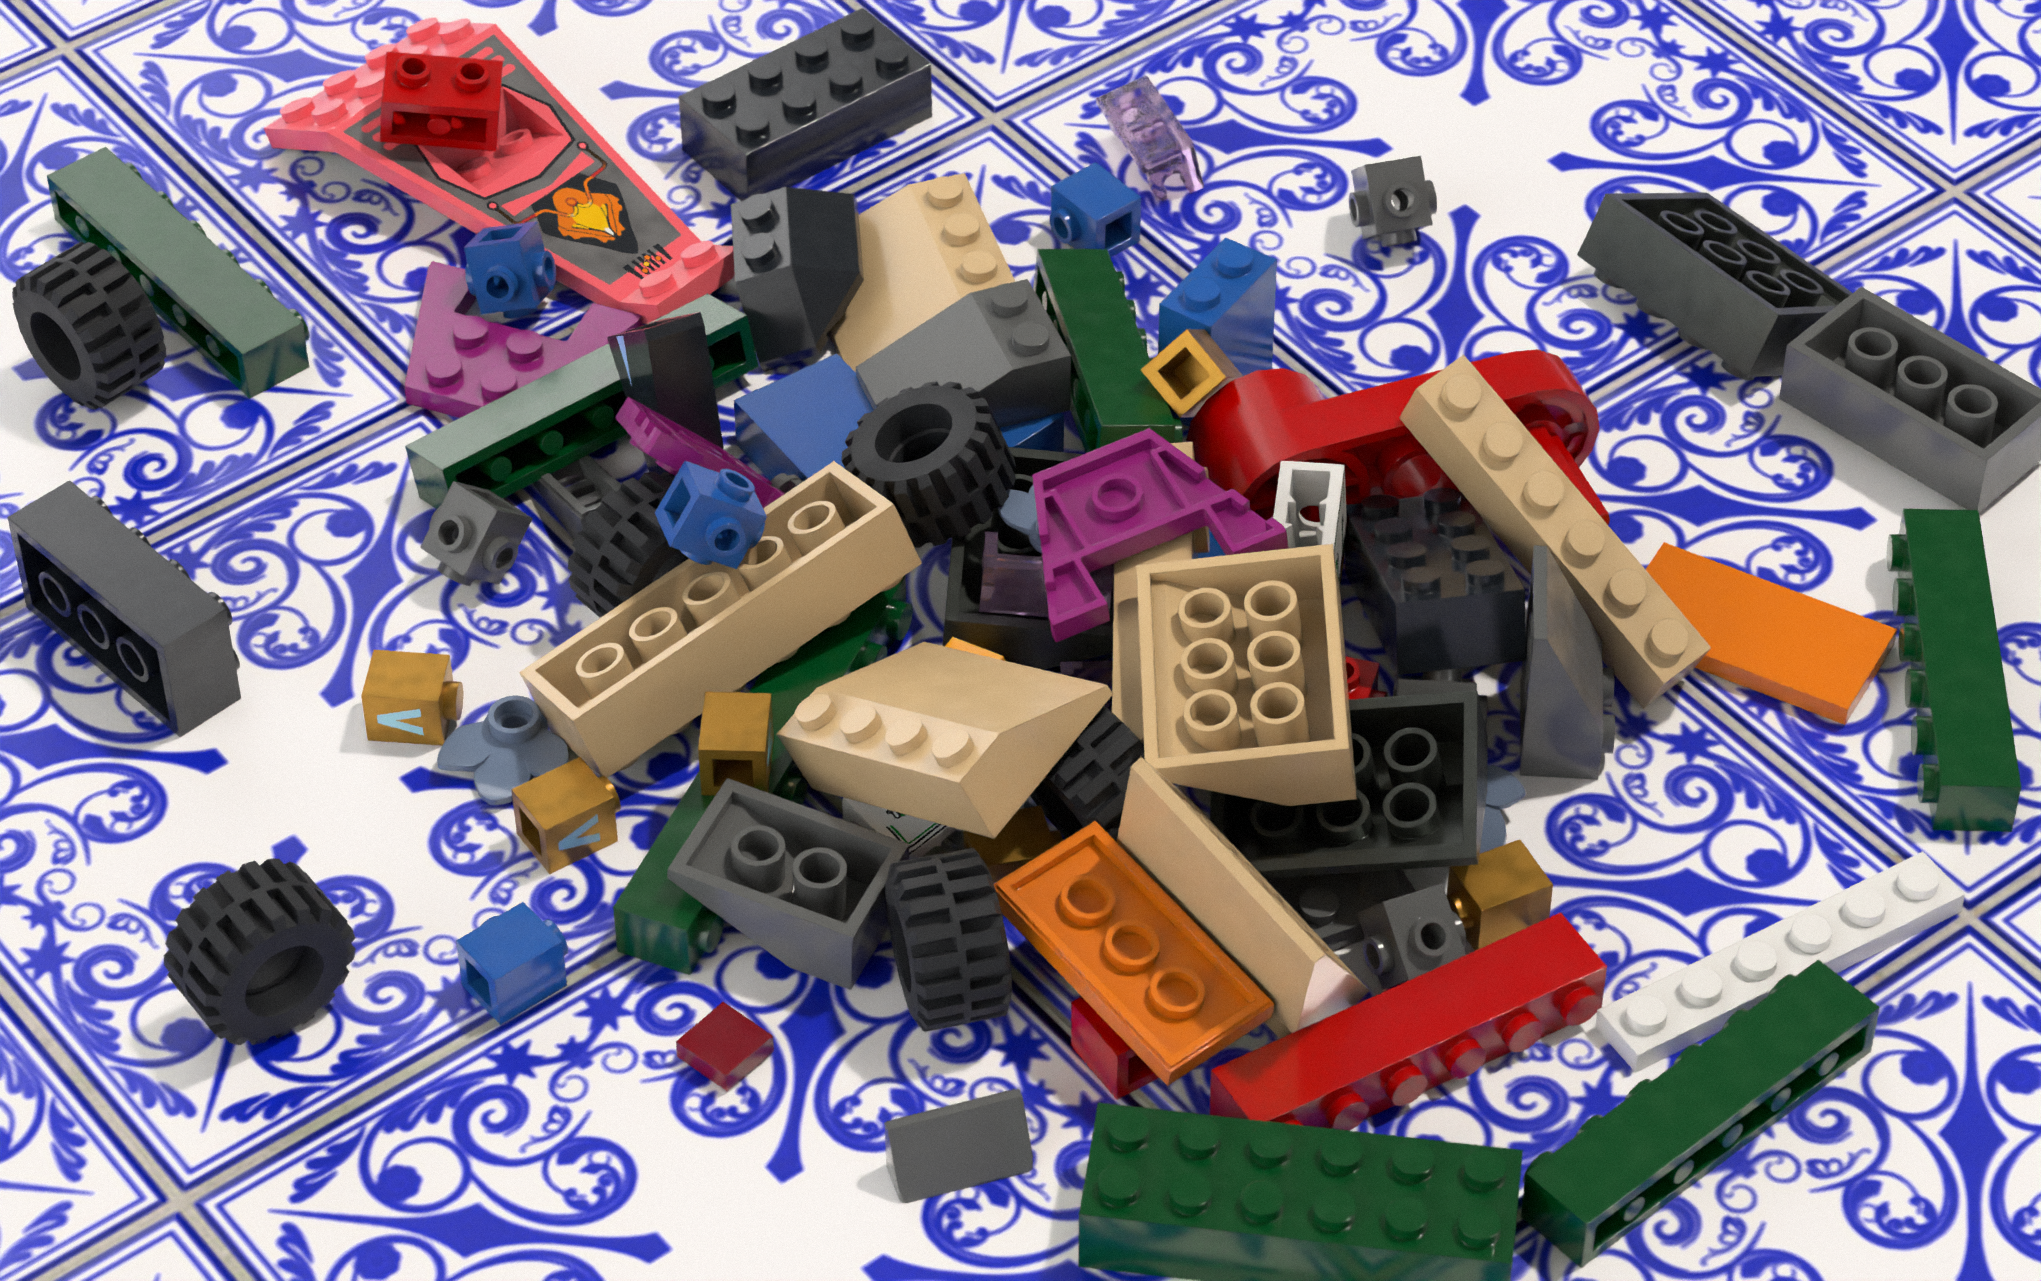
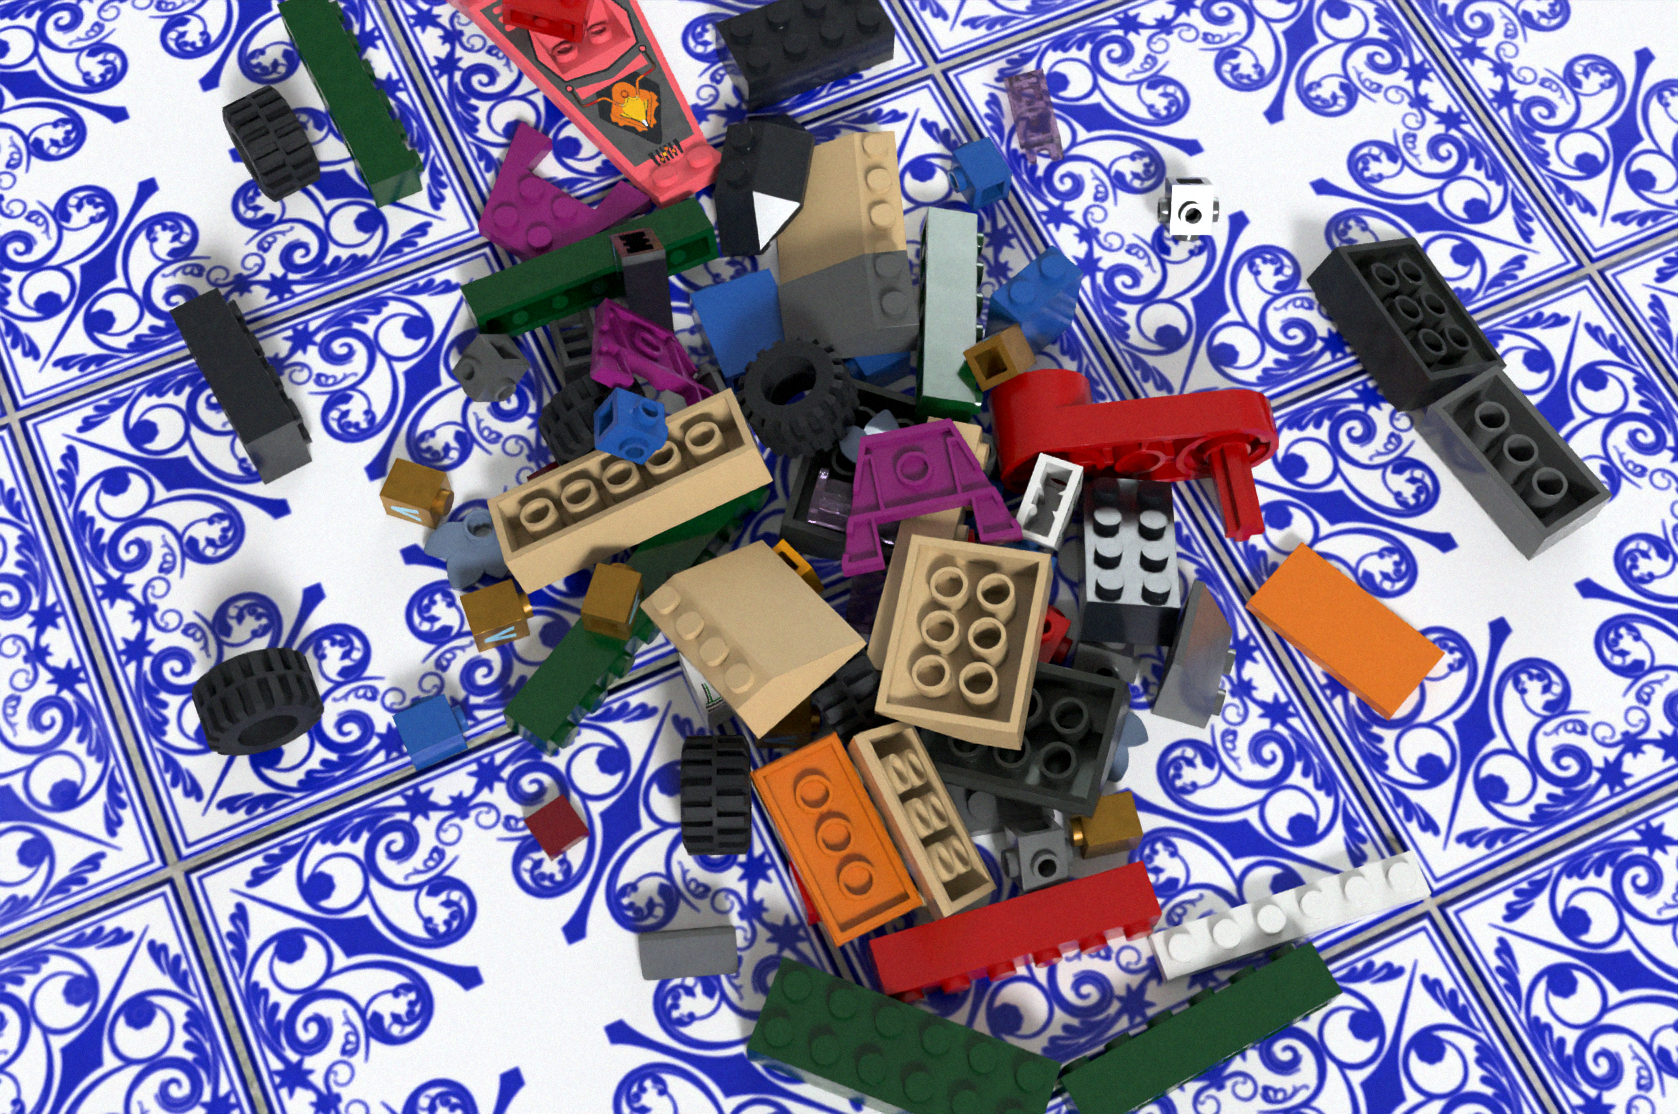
camera: 10 degrees right, 20 degrees up
blue brick [464,221,556,319] -> none
dark grey slope [667,778,910,990] -> none
tan brick [1399,355,1711,709] -> none
dark green brick [1886,509,2021,832] -> none

